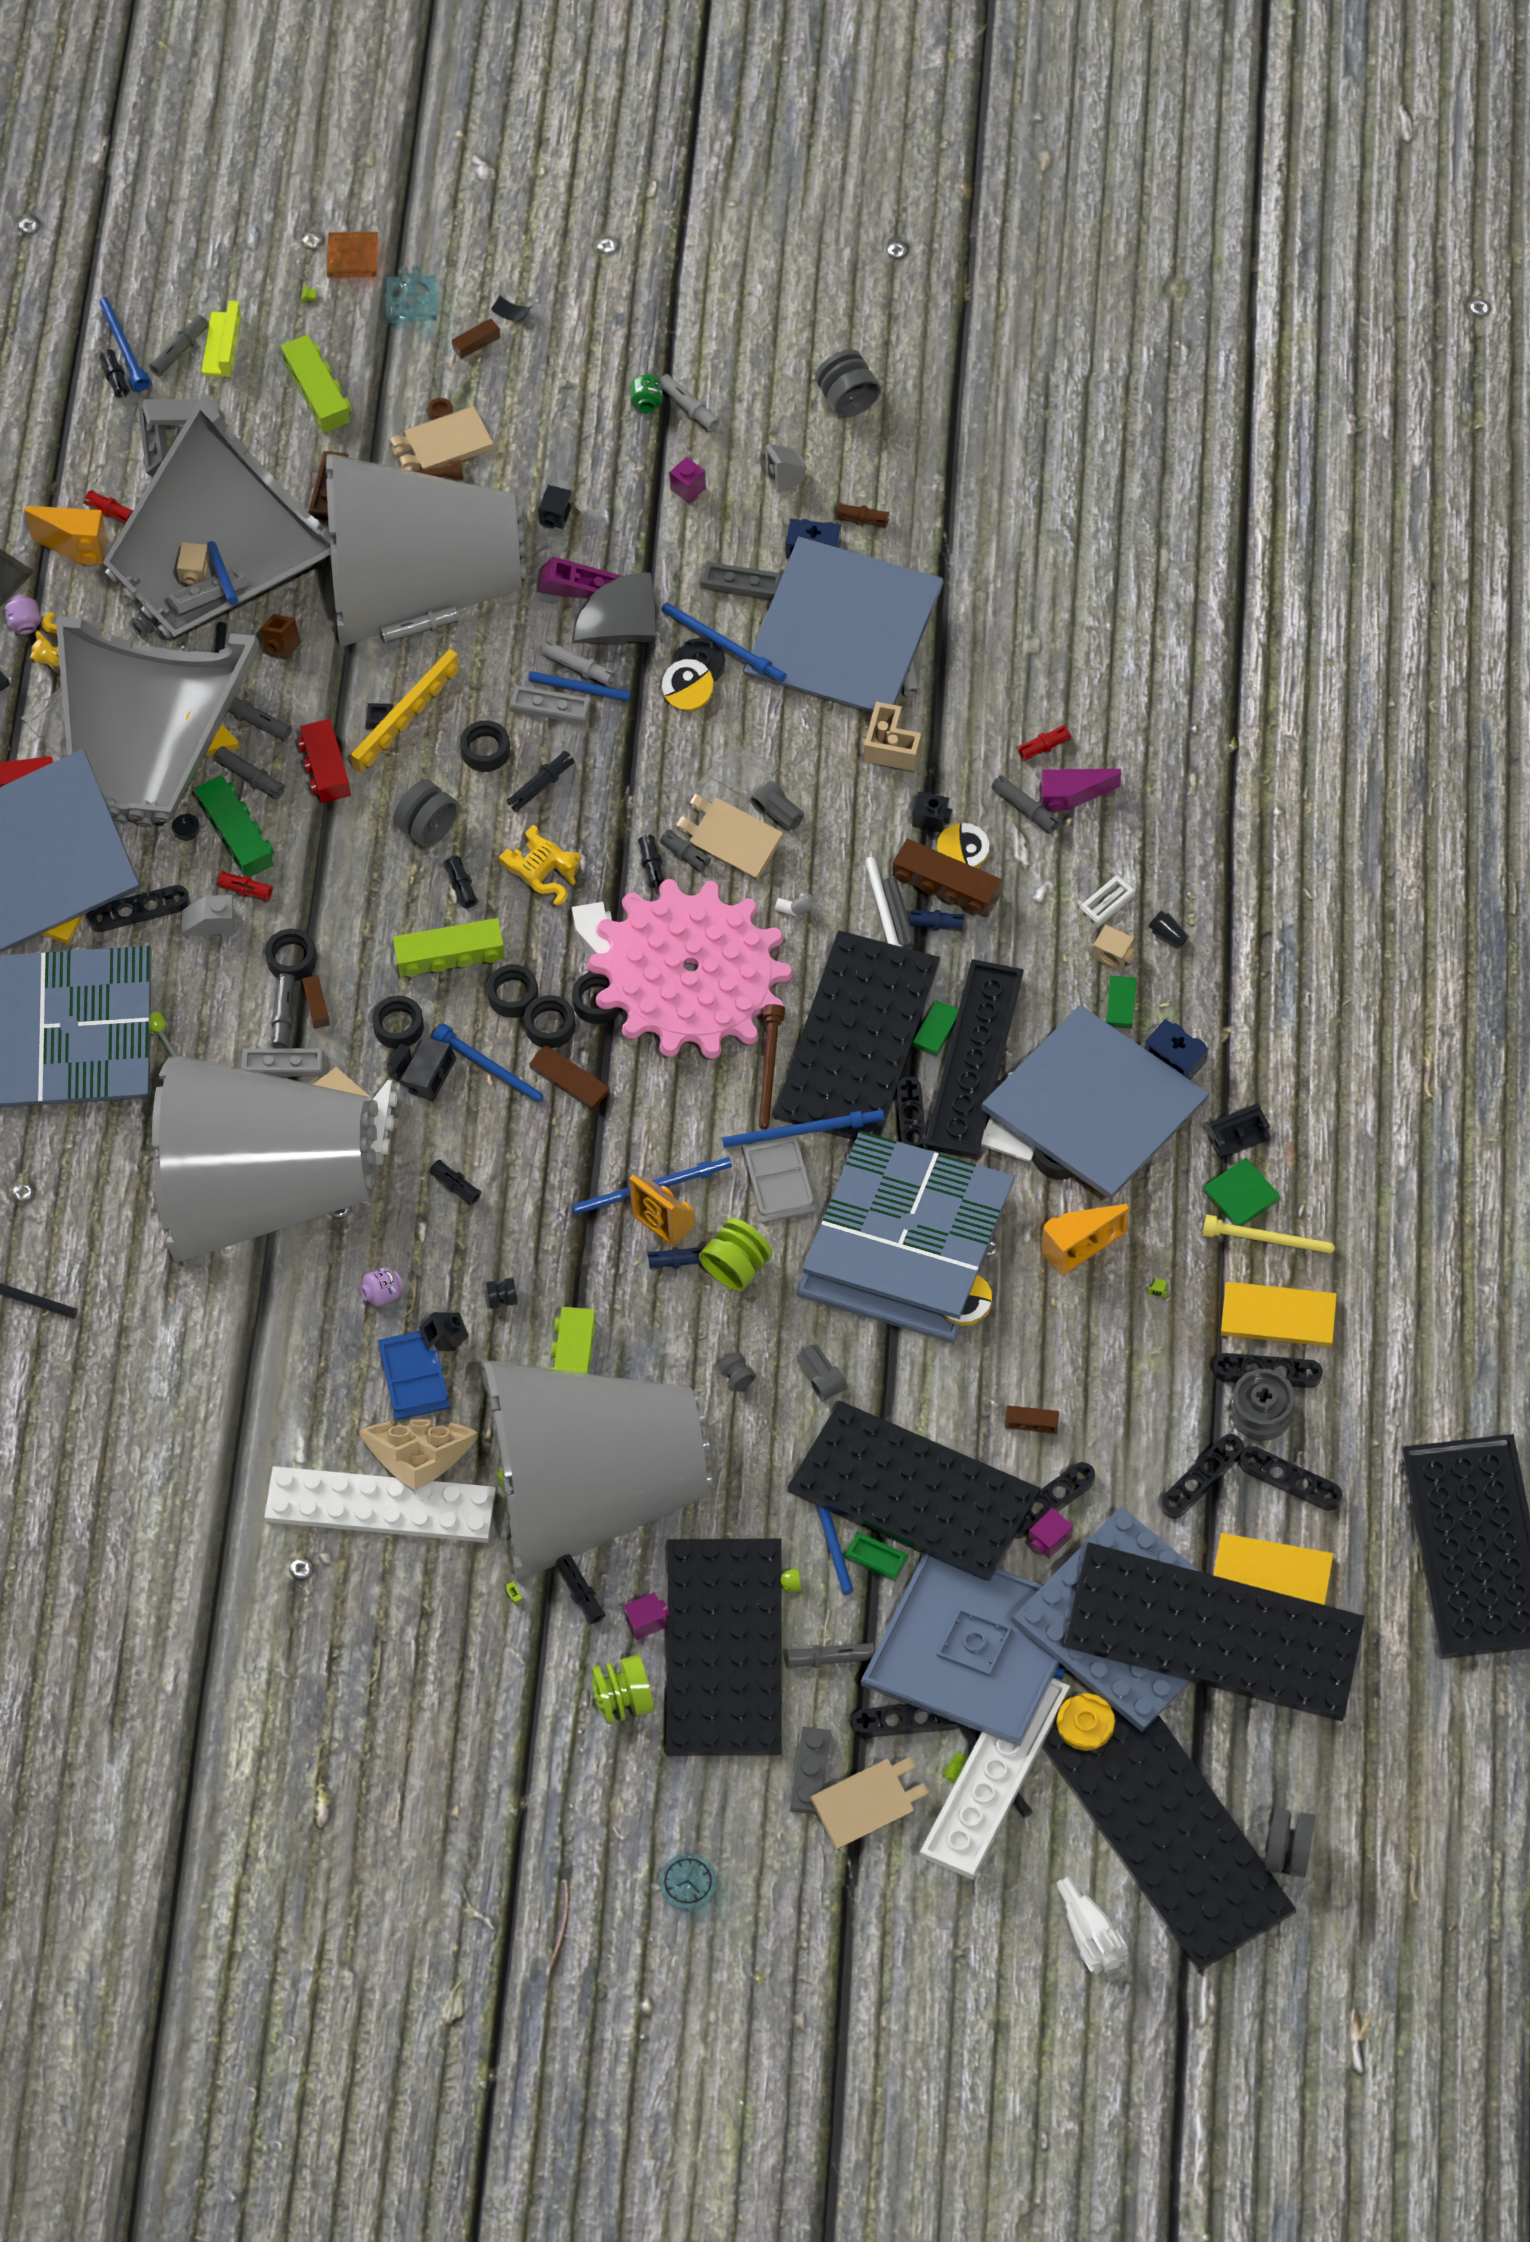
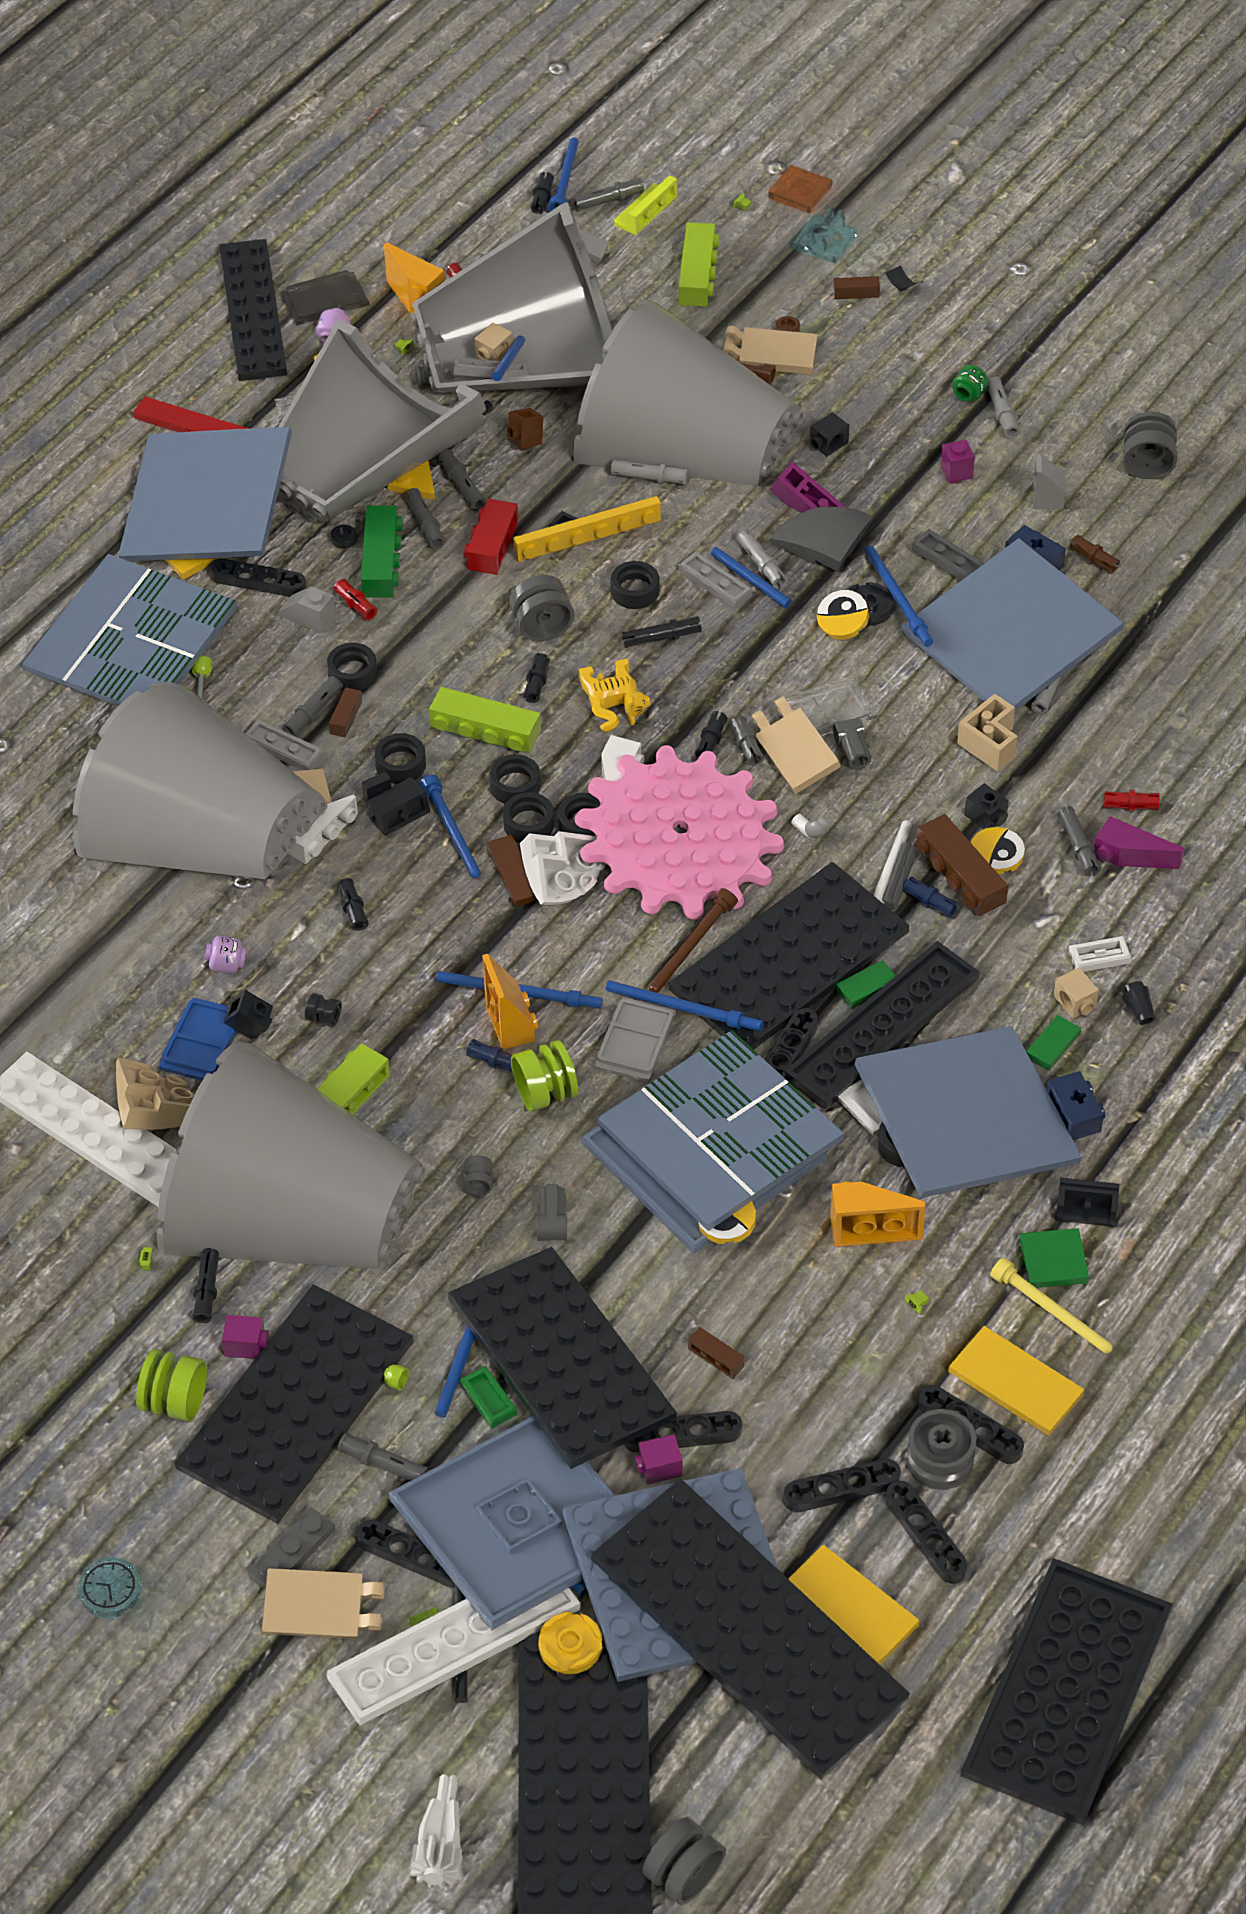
camera: 30 degrees right, 10 degrees down
none -> lime piece [394,339,414,355]
none -> white brick [520,832,606,905]

